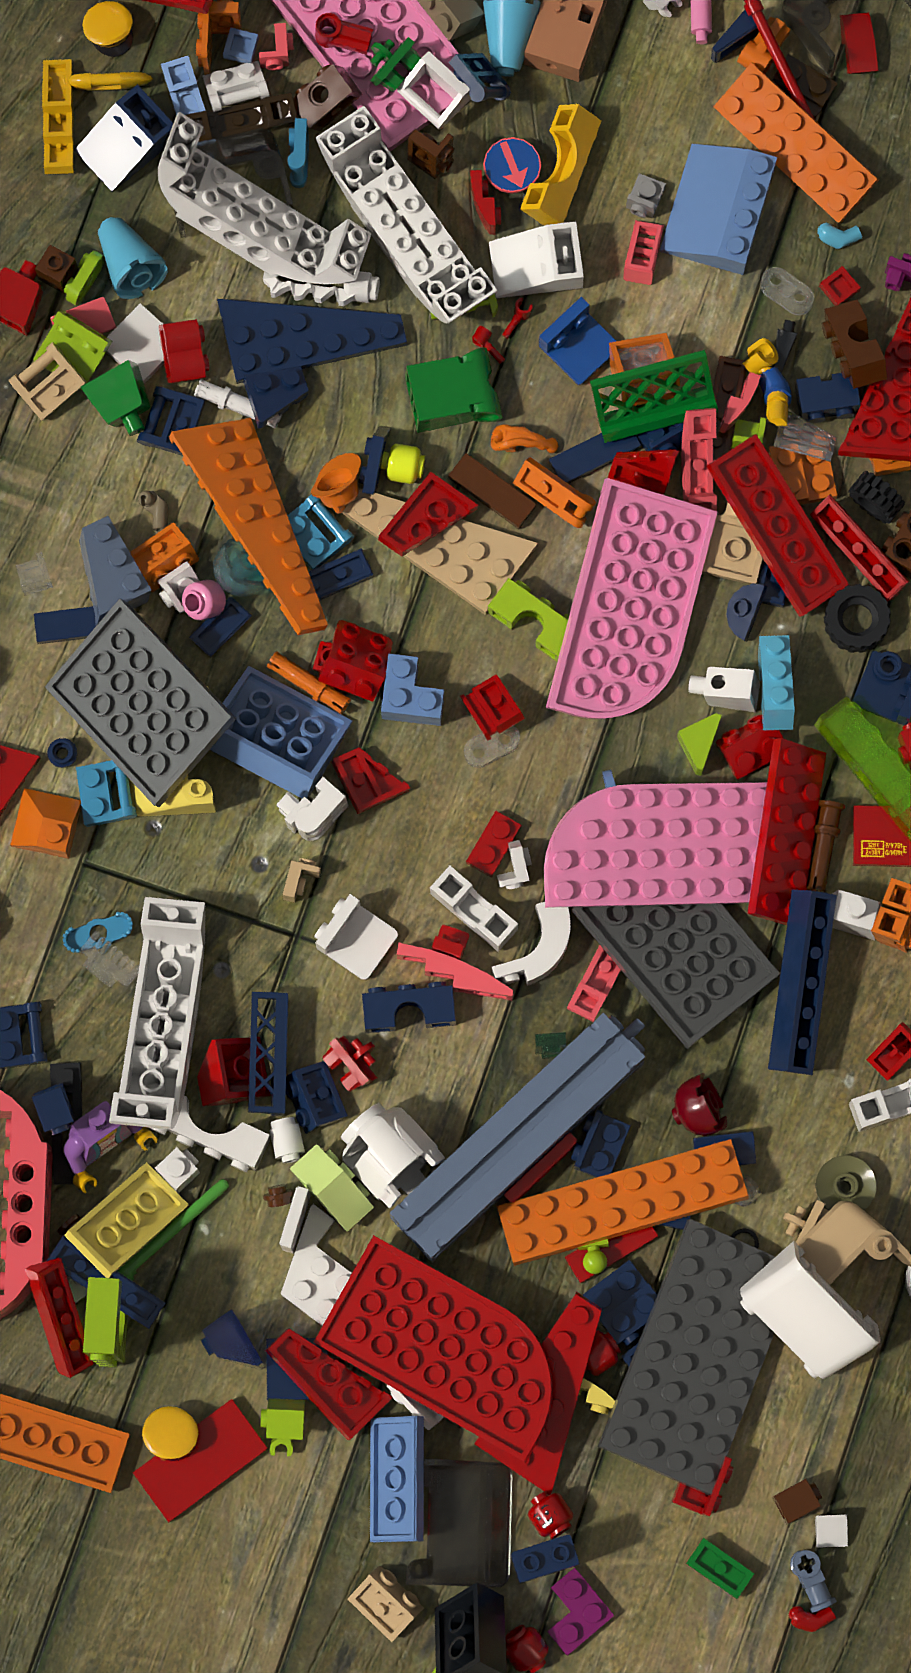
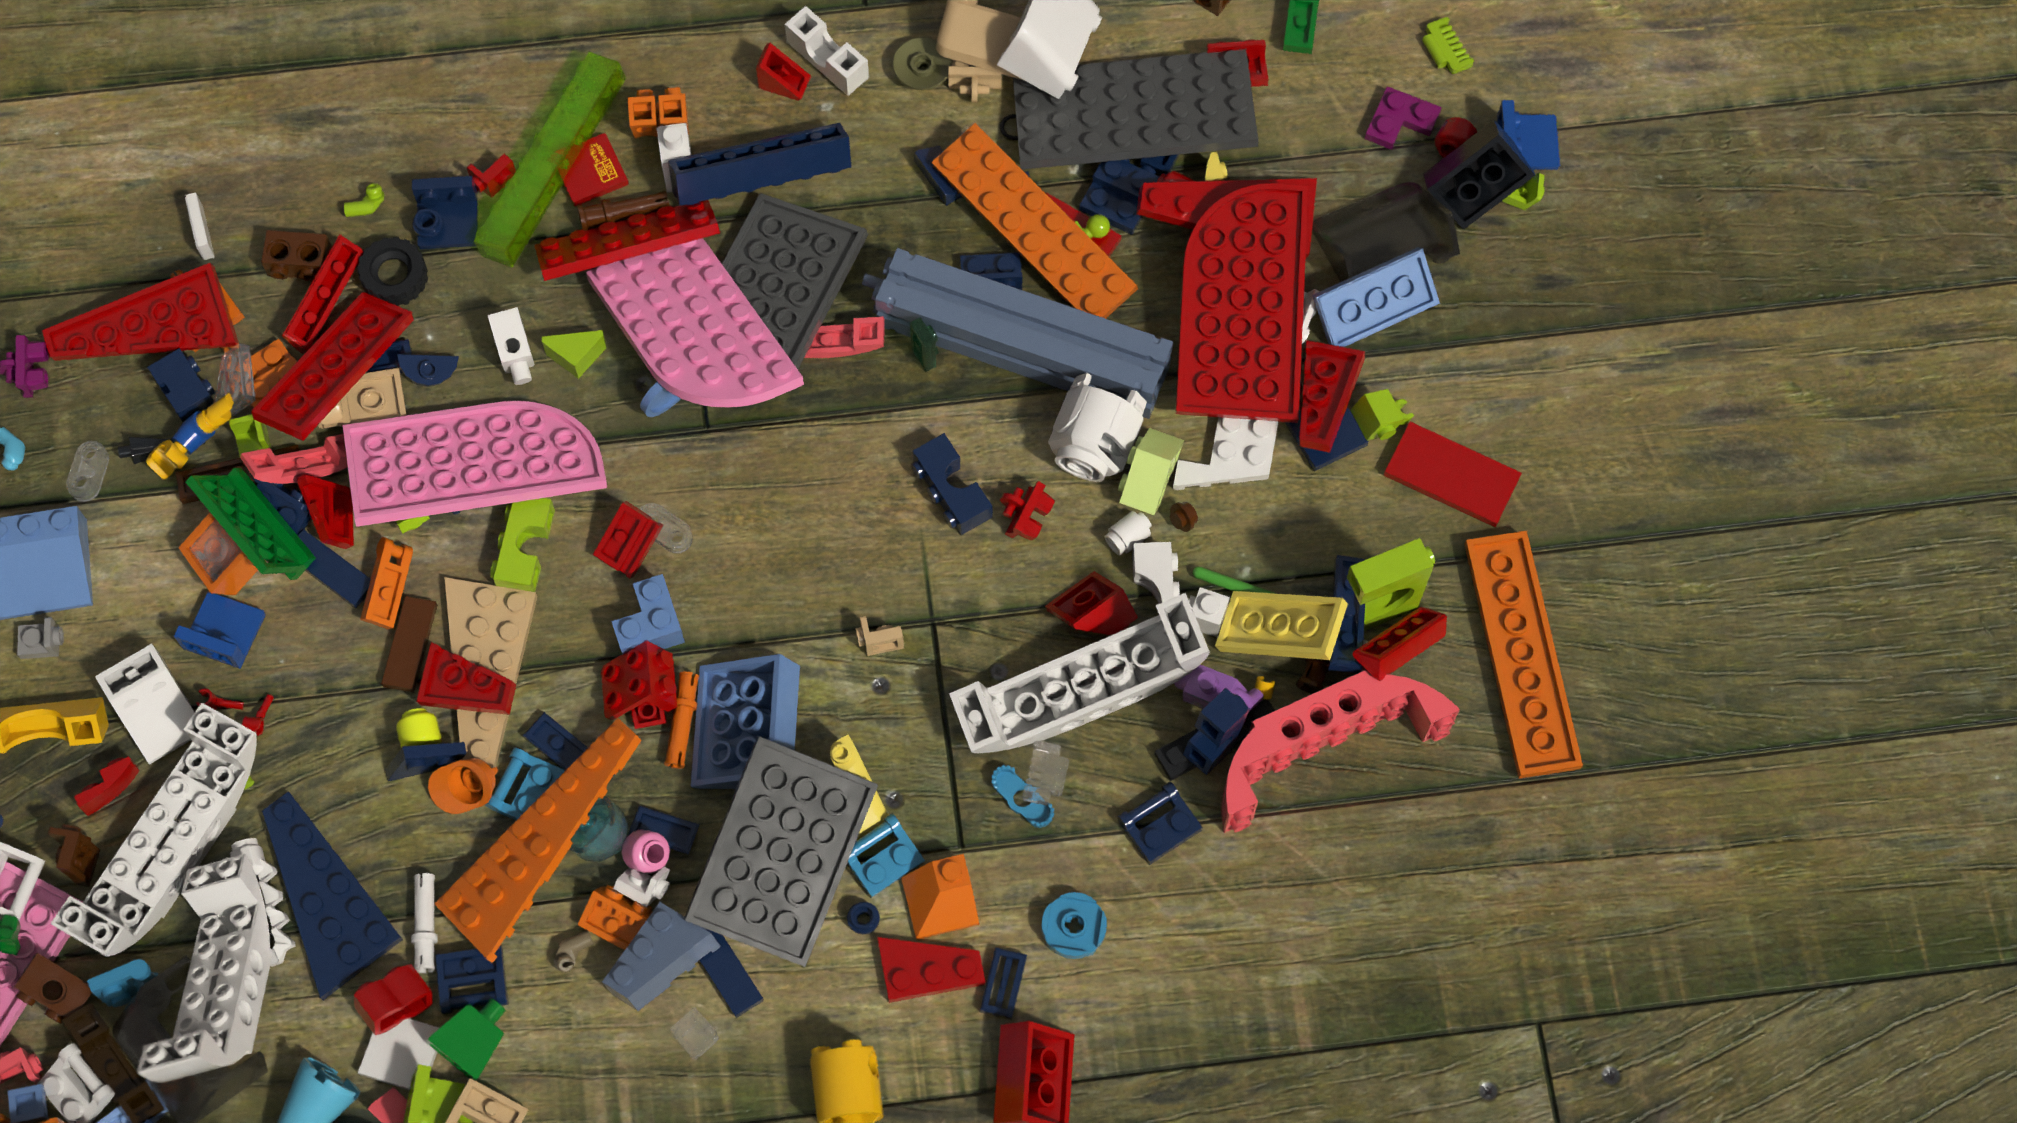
camera: 120 degrees left, 10 degrees down
yellow piece [142,1406,198,1461] -> none
clear blue slope [201,1309,266,1370] -> none
dark blue wing [243,366,309,429] -> none
dark blue fence [248,991,288,1117] -> none
white hips [277,777,348,841] -> none
white tile [279,1186,311,1254] -> none
dark blue bracket [286,1061,348,1134] -> none
white bracket [314,894,398,980] -> none
red wing [331,747,410,814] -> none
tan bracket [347,1566,424,1642] -> none
coral slope [397,943,513,1001] -> none
green piece [405,347,503,433] -> none
white arch [430,865,518,952] -> none
red bracket [432,925,470,960] -> none
red plate [466,811,522,878] -> none
blue piece [483,137,541,194] -> none
orange piece [491,424,559,454] -> none
white arch [492,902,570,986] -> none
white bracket [497,840,532,889] -> none
dark blue panel [510,1535,580,1584] -> none
red head [527,1491,574,1539] -> none
coral slope [623,220,664,285] -> none
dark red cylinder [672,1073,727,1136] -> none
red bracket [715,715,784,779] -> none
coral slope [719,372,761,433] -> none
medium azure arch [758,635,795,730] -> none
red plate [819,266,861,306] -> none
reddish brown arch [821,299,887,389] -> none
black tyre [848,471,905,524] -> none

